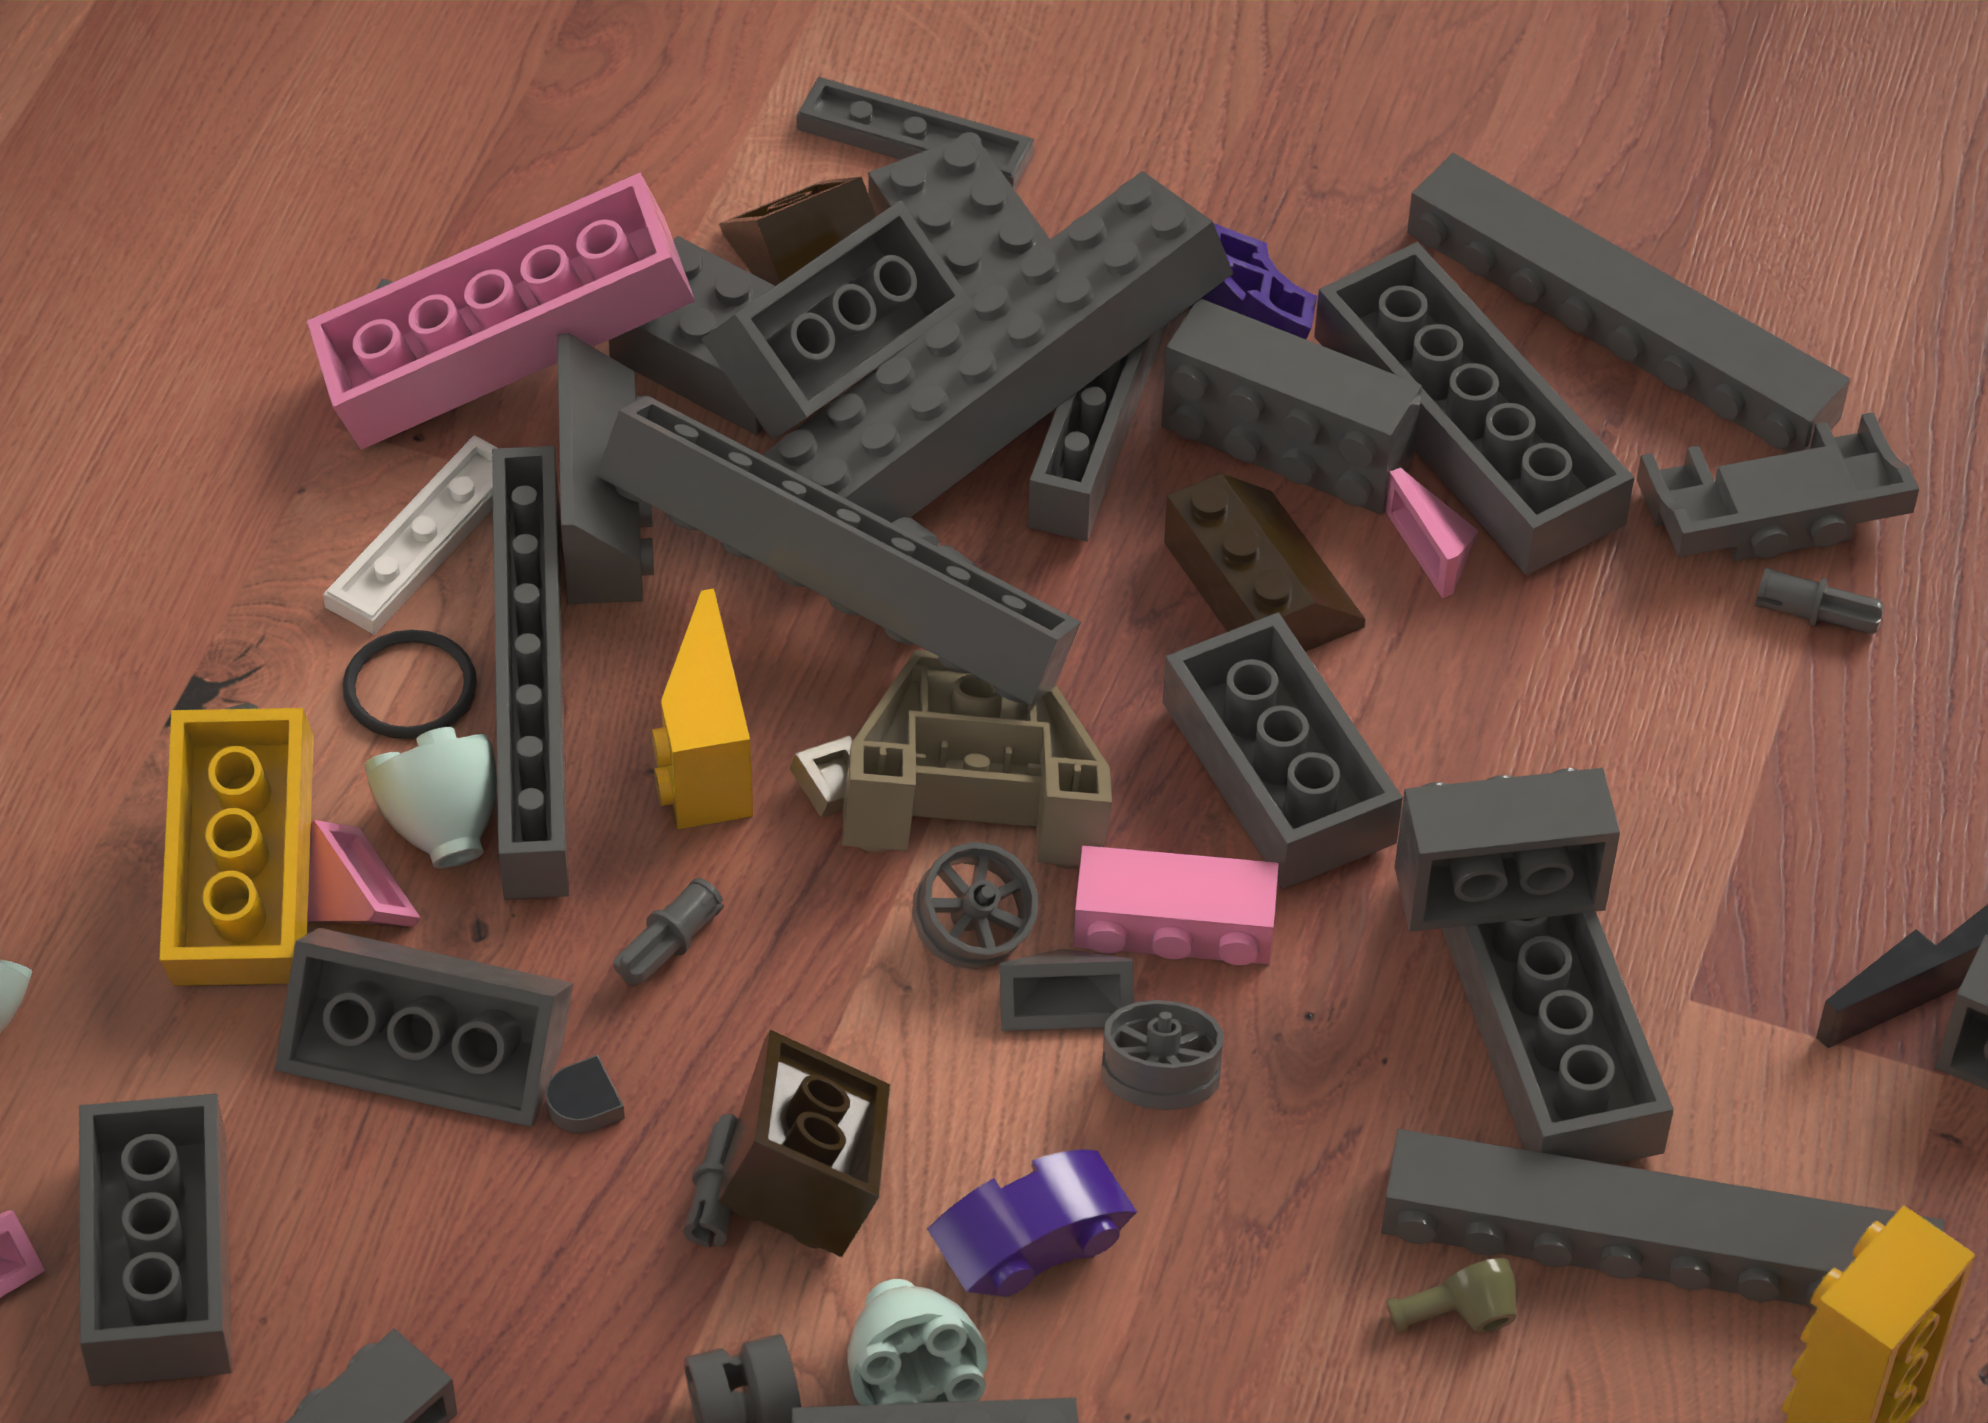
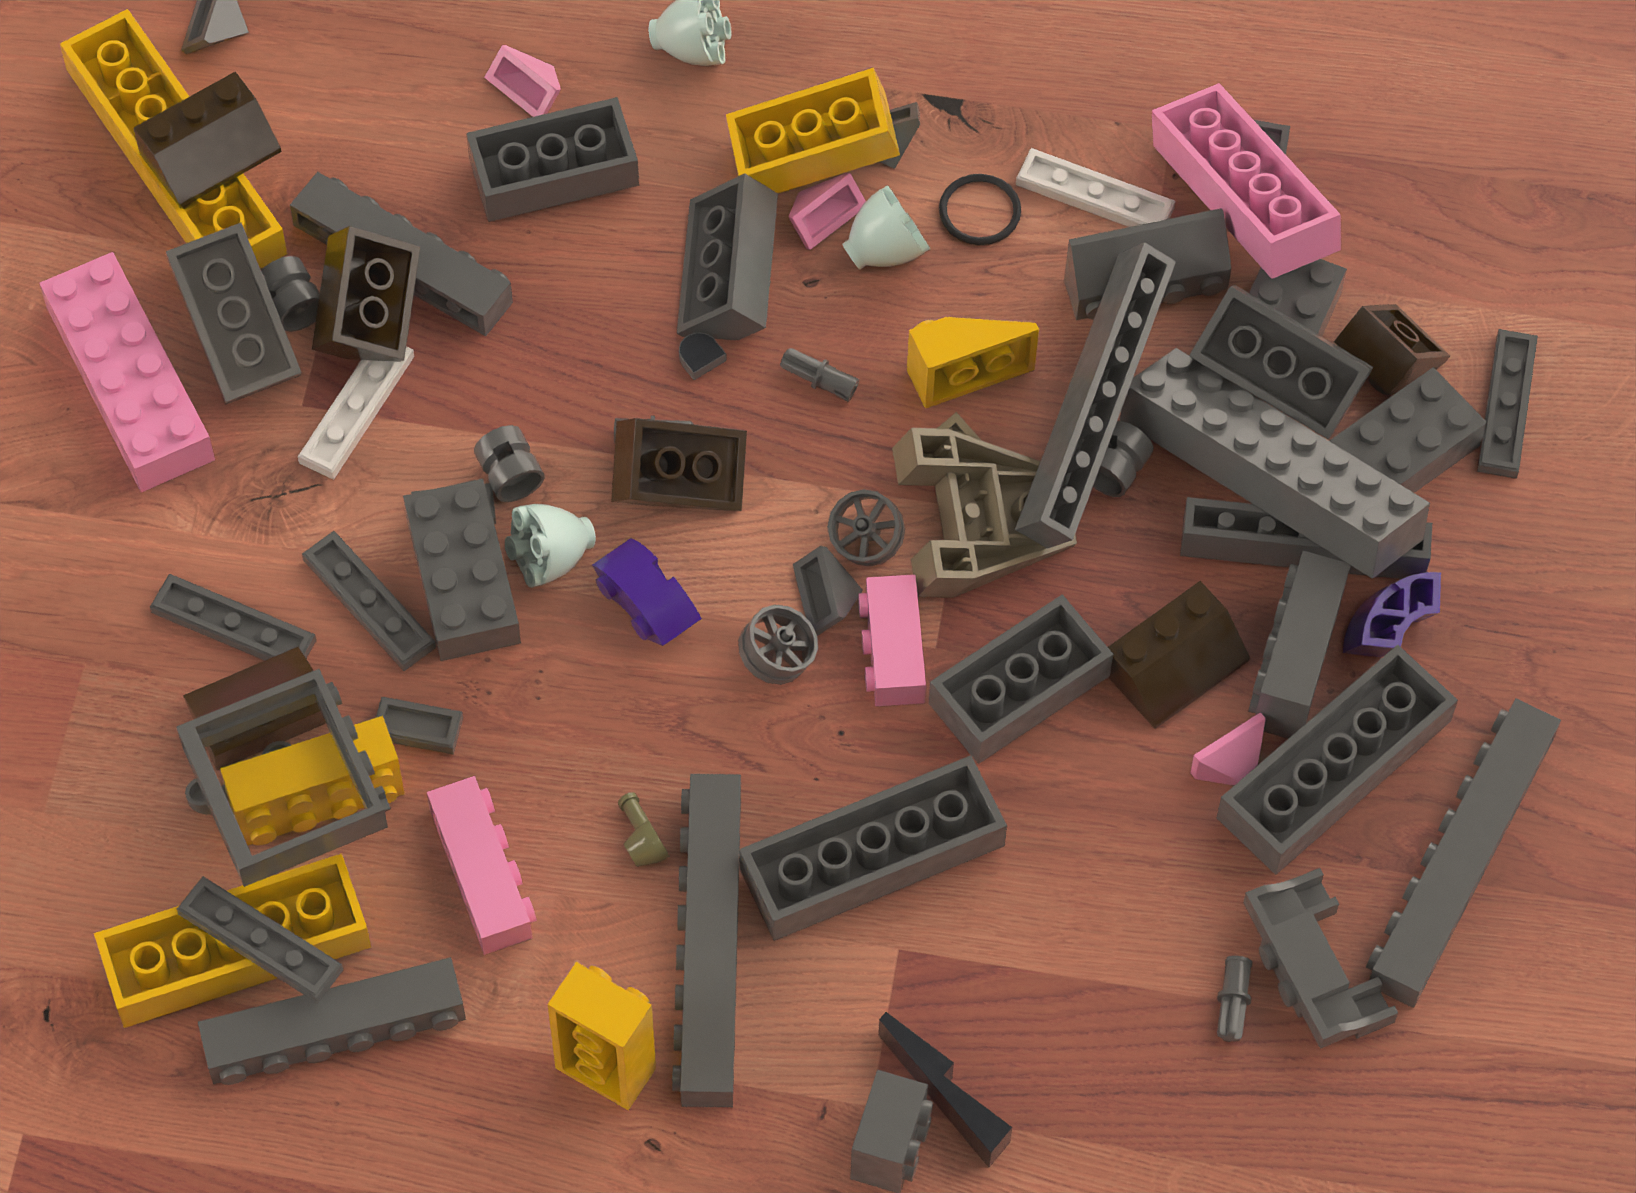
camera: 80 degrees right, 10 degrees up
dark grey brick [492,446,569,900] -> none
dark grey brick [1394,768,1620,932] -> none

